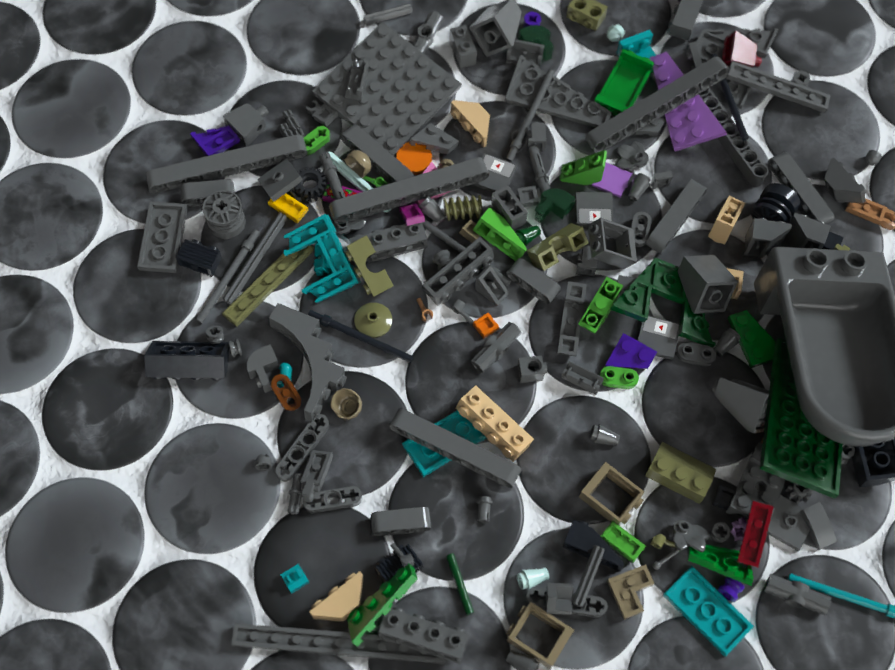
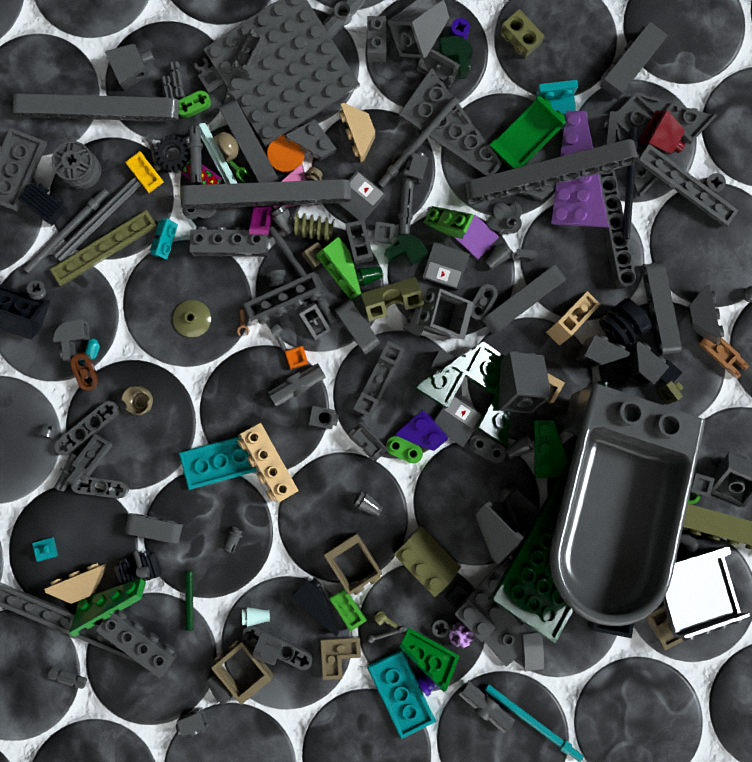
camera: 15 degrees right, 20 degrees up
dark grey beam [181,179,234,207] -> none
dark purple wing [190,126,240,156] -> none
dark grey bush [229,339,242,357] -> none
dark grey plate [257,158,303,202] -> none
dark grey arch [269,303,347,422] -> none
teal wedge [284,214,361,303] -> none
black bar [308,310,414,363] -> none
olive arch [344,235,394,297] -> none
dark grey beam [389,408,521,488] -> none
dark grey axle [573,546,604,607] -> none
bright green slope [578,277,623,334] -> none
light aqua plate [607,24,625,42] -> none
dark grey plate [673,520,710,552] -> none
dark red plate [737,501,774,567] -> none

